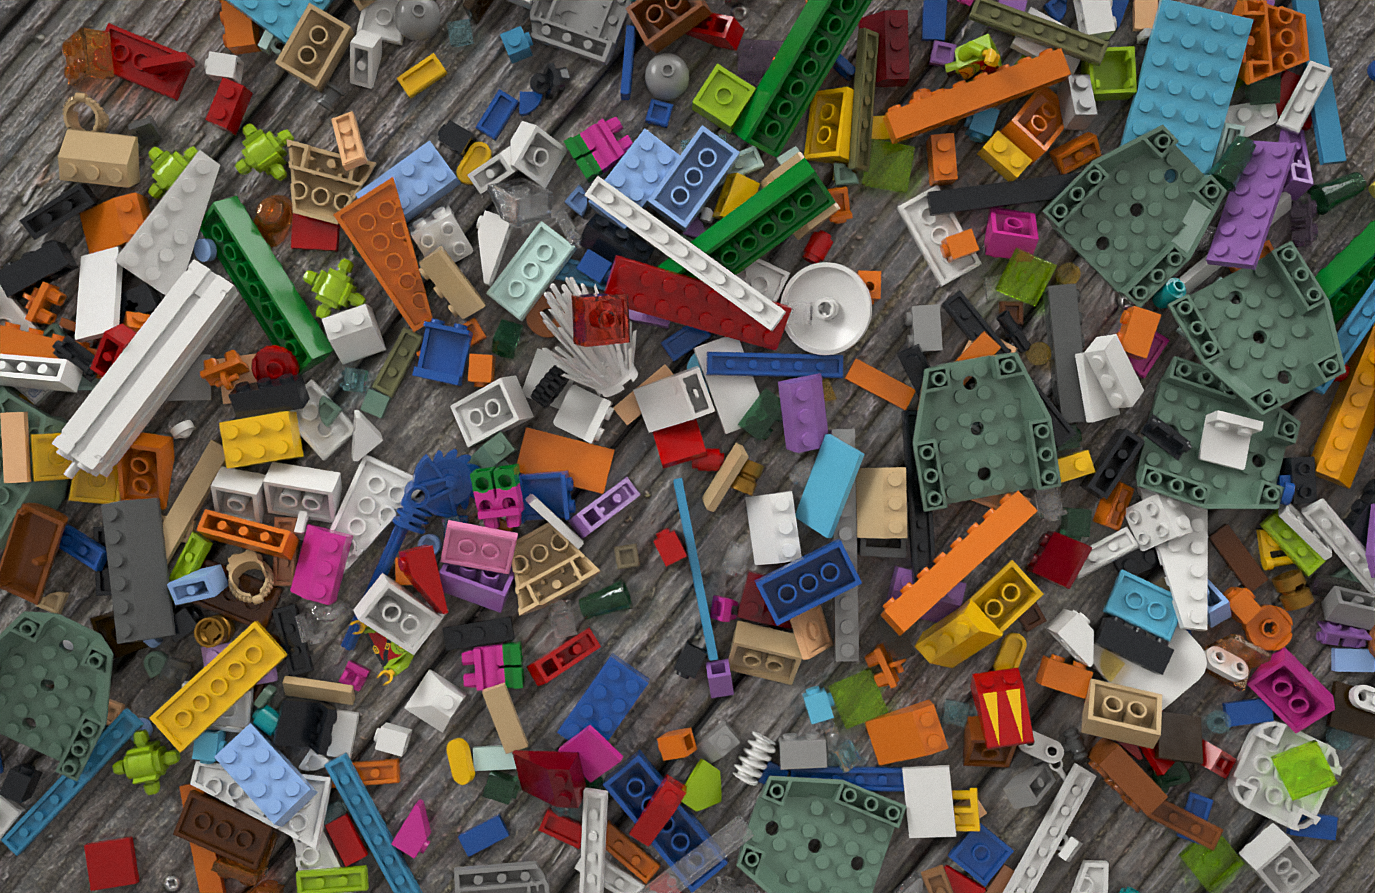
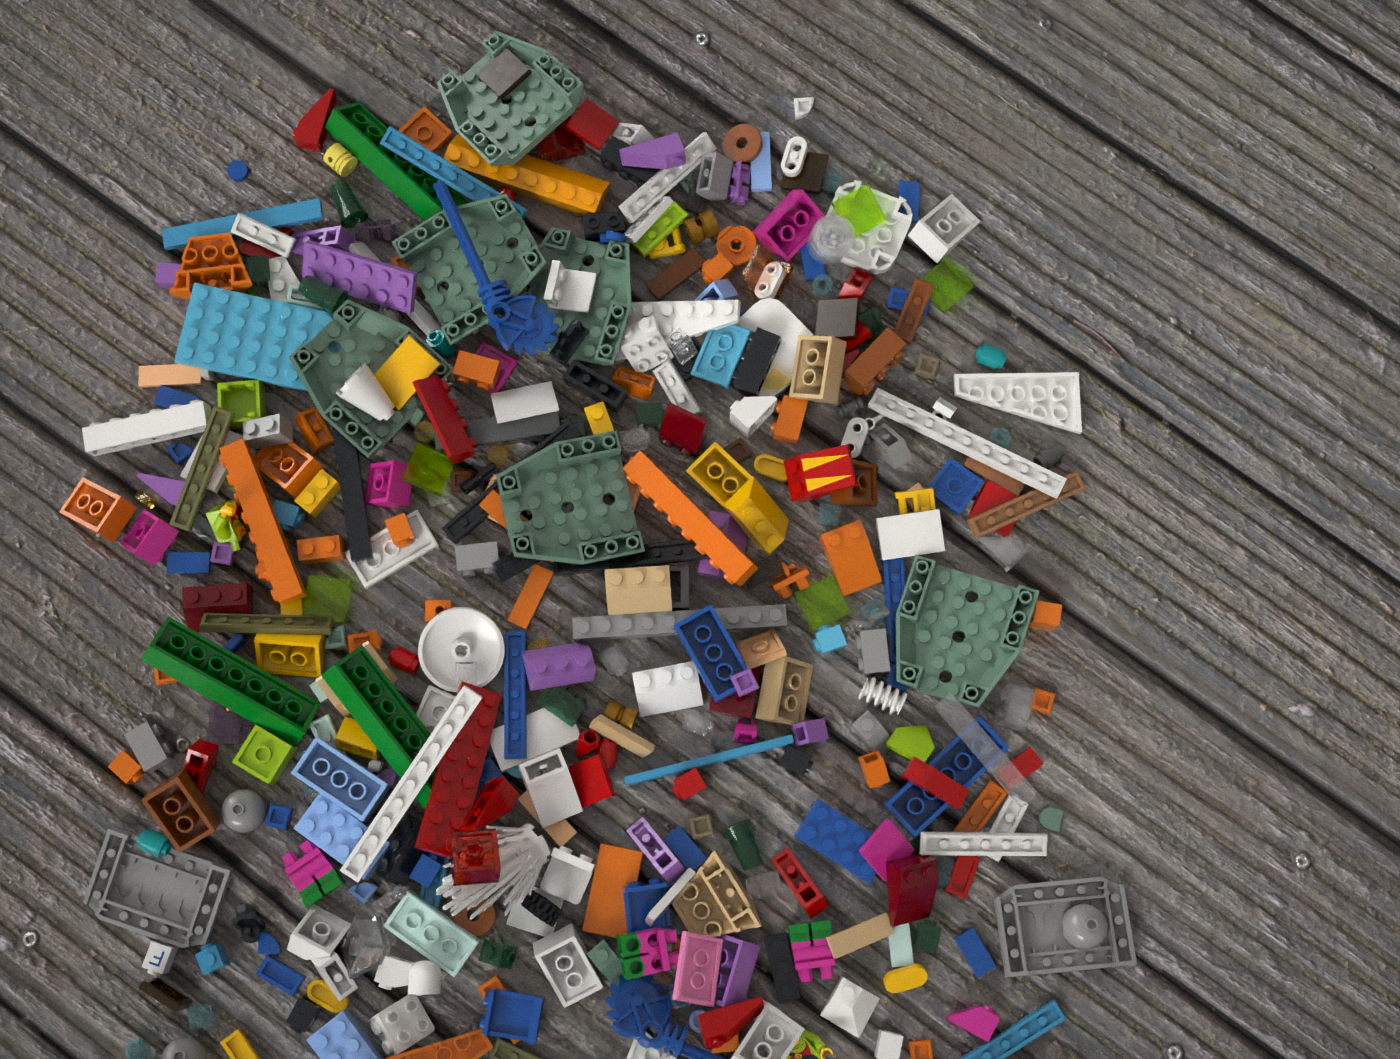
camera: 90 degrees left, 10 degrees down
tan slope [418,245,486,319] -> none
orange brick [468,354,496,388] -> none
blue tile [620,25,636,100] -> none
medium azure tile [795,434,865,538] -> none
white brick [1084,334,1144,409] -> none
none -> white cone [336,363,395,421]
none -> yellow tile [374,335,441,410]
none -> white helmet [408,960,441,996]
none -> sand green tile [410,404,427,426]
none -> red slope [412,376,477,465]
none -> blue piece [433,180,559,356]
none -> red slope [460,777,519,833]
none -> red cone [575,730,599,758]
none -> blue tile [663,825,707,871]
none -> clear bracket [664,328,698,365]
none -> medium lavender tile [730,668,759,697]
none -> clear wheel [807,214,855,265]
none -> dark tan tile [913,353,940,380]

